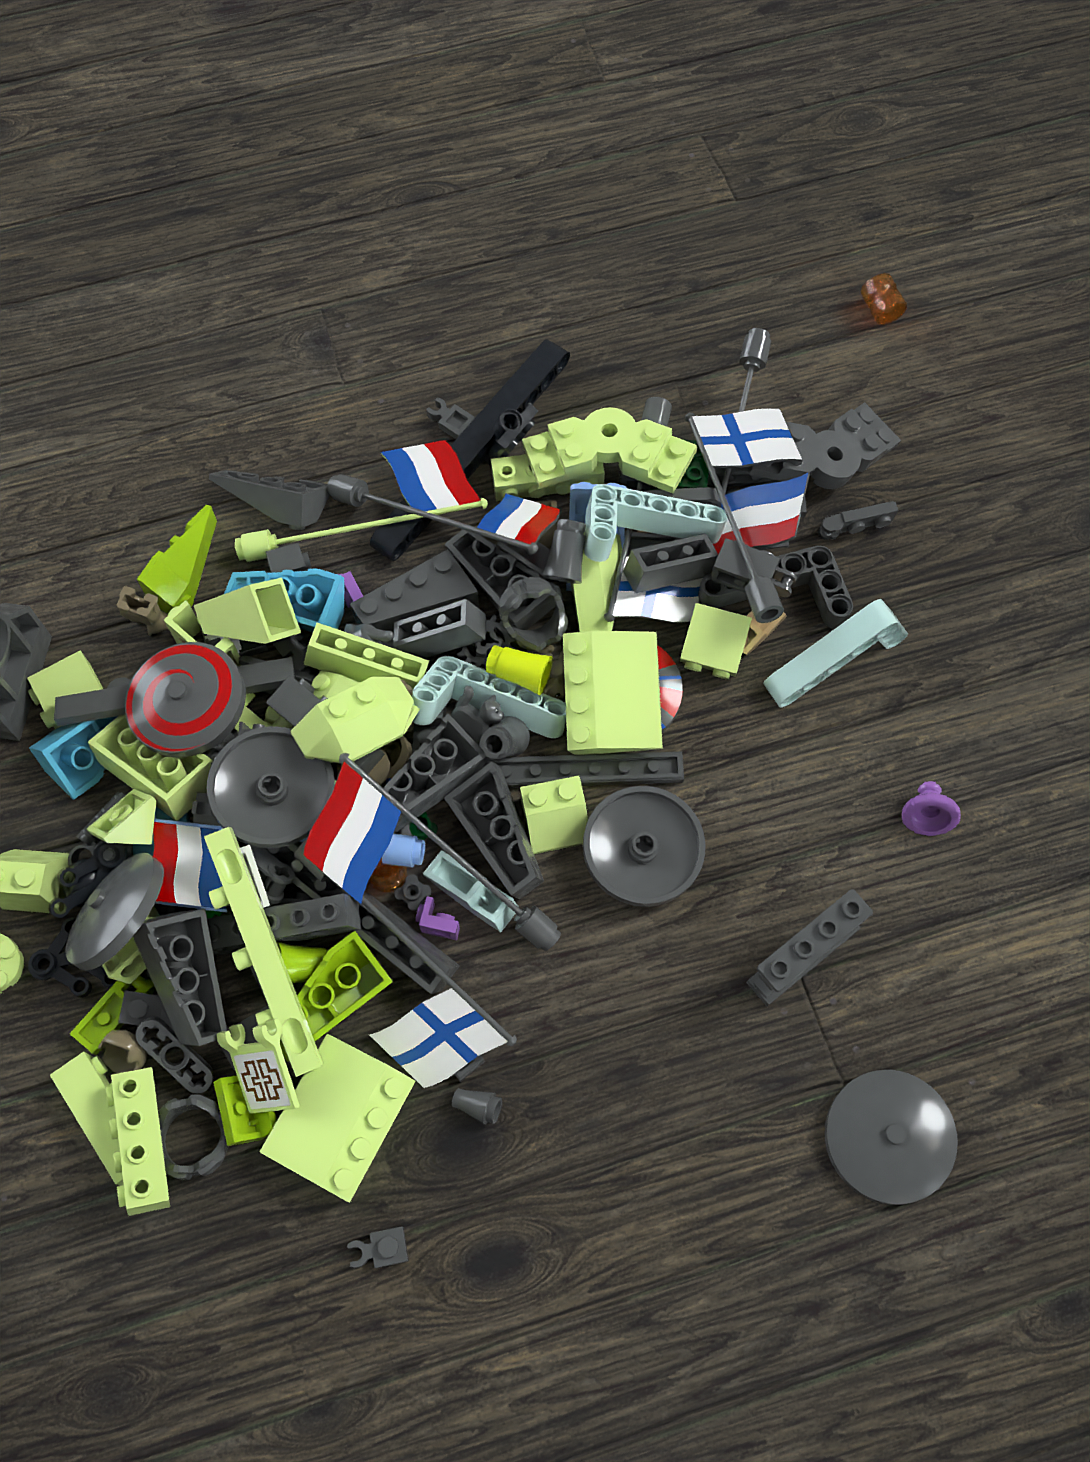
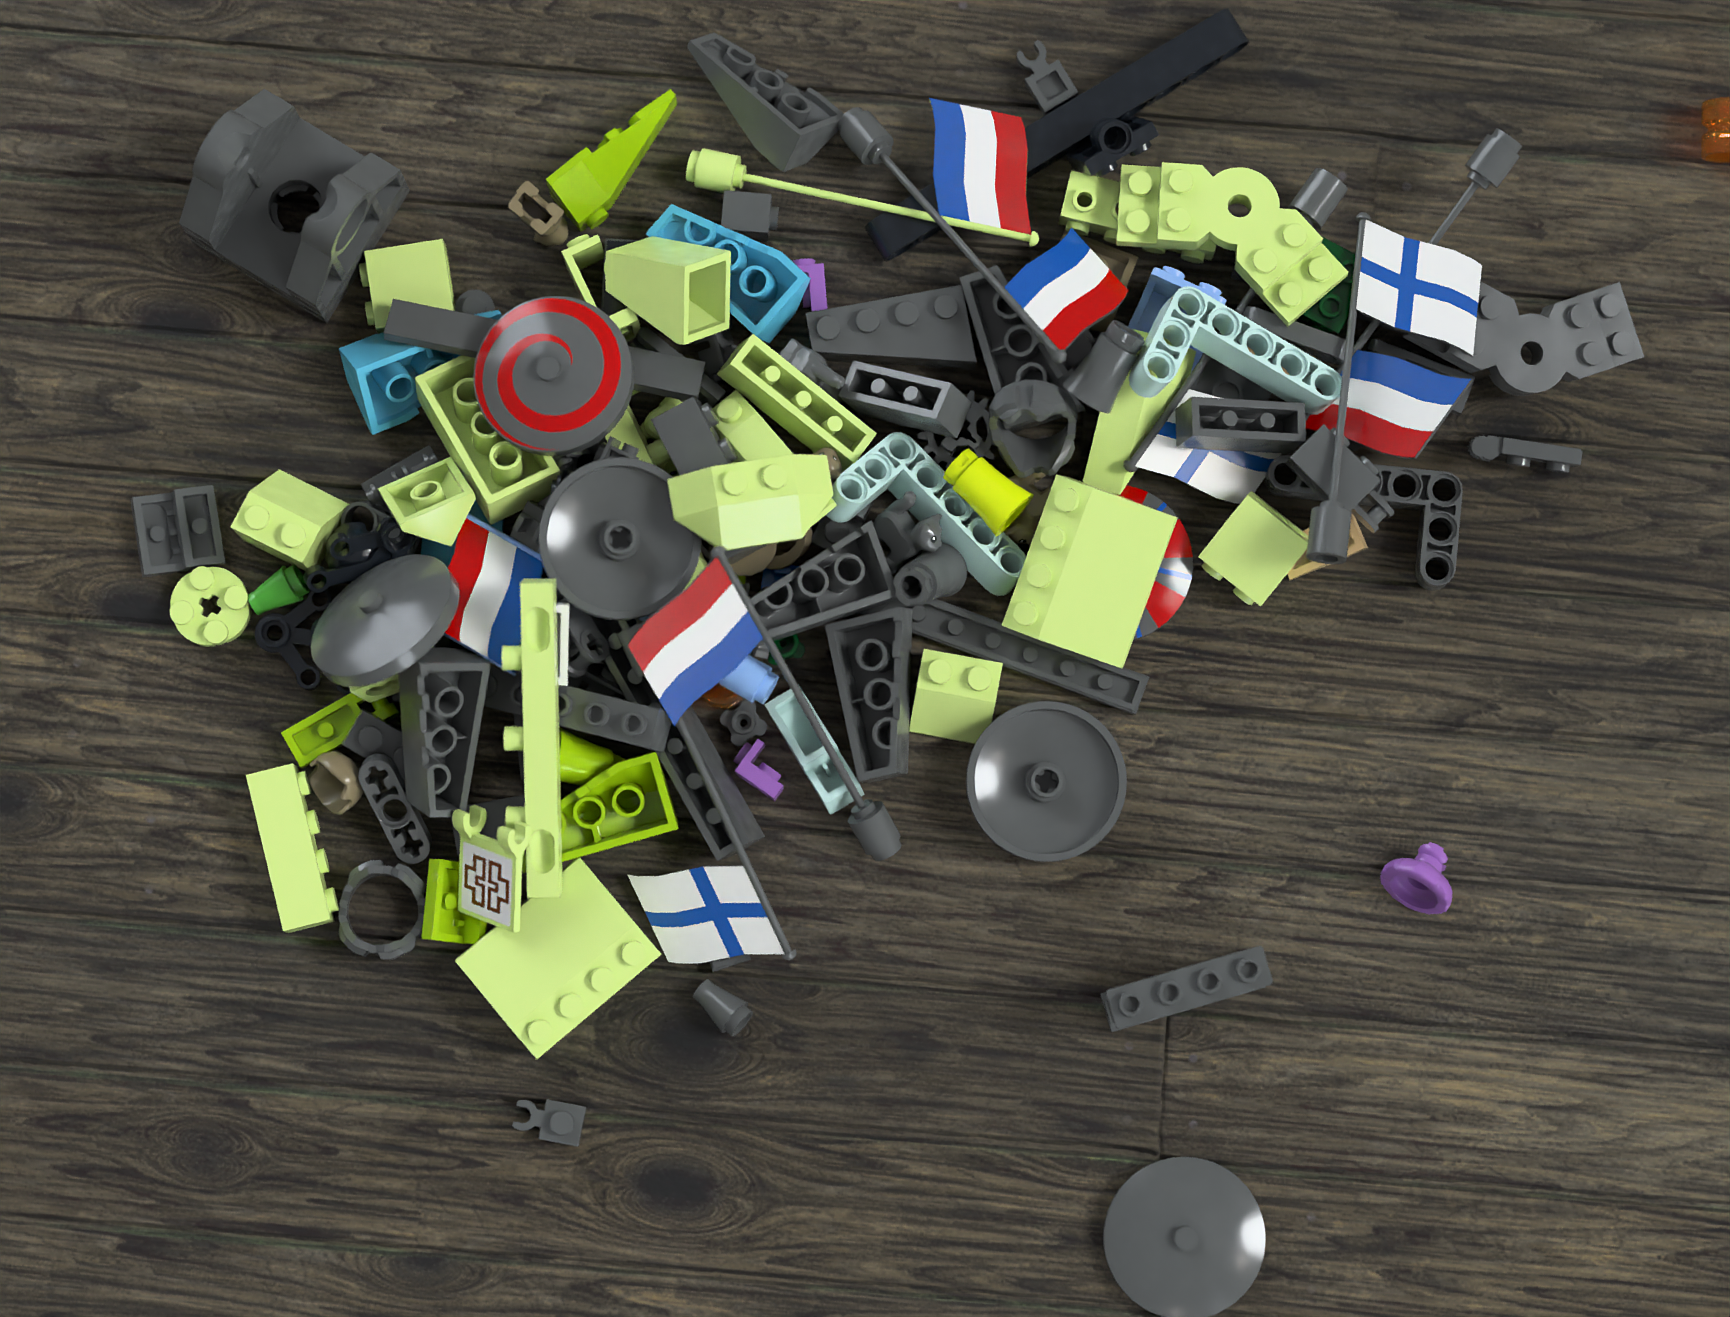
camera: 20 degrees right, 15 degrees up
yellowish green brick [106,1067,170,1216] -> none
light aqua beam [763,599,908,708] -> none
none -> bright green cone [248,564,310,615]

